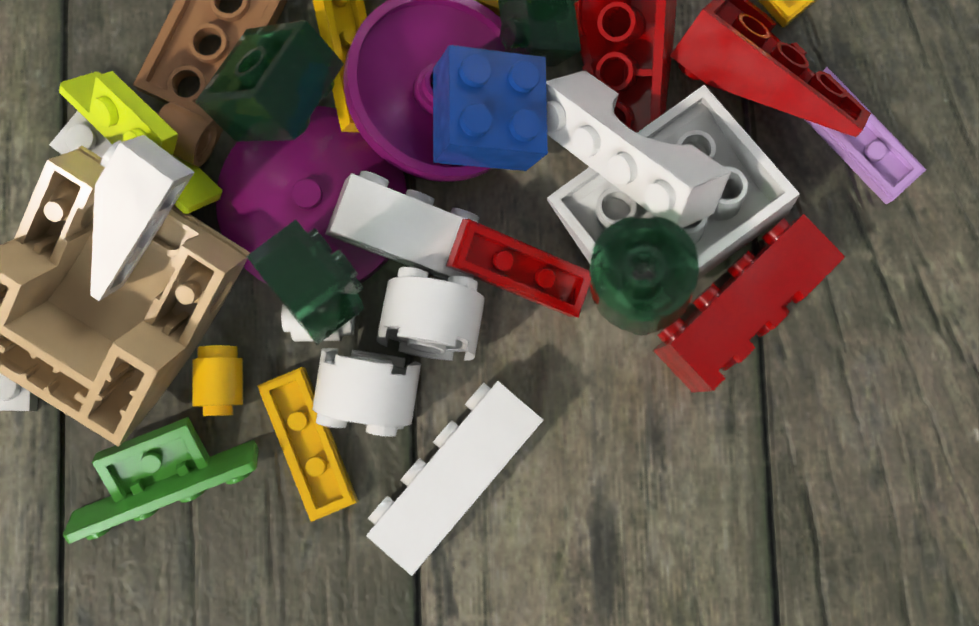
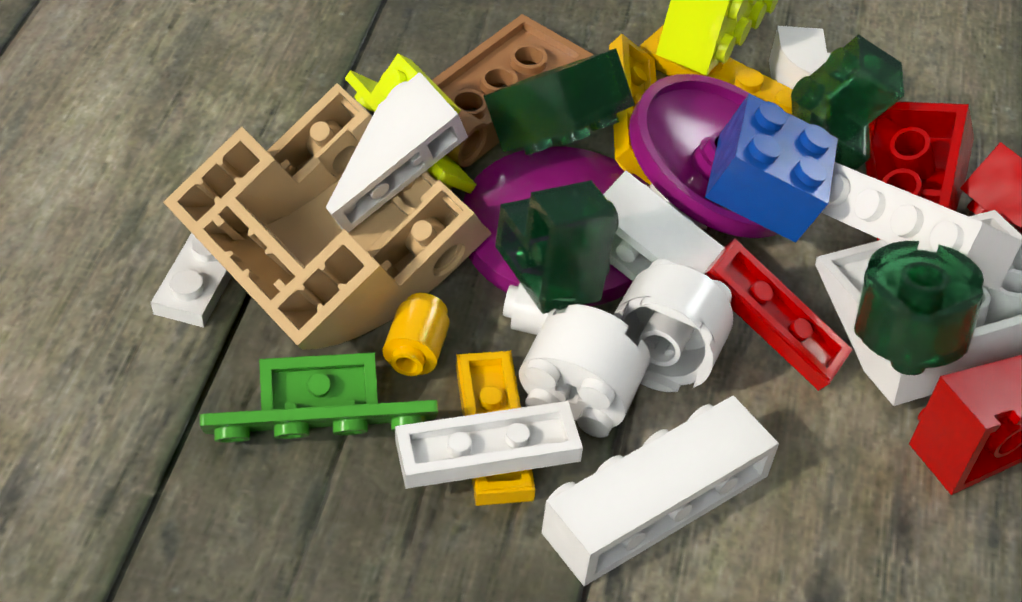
camera: 10 degrees right, 35 degrees down
none -> white plate [395,401,583,489]

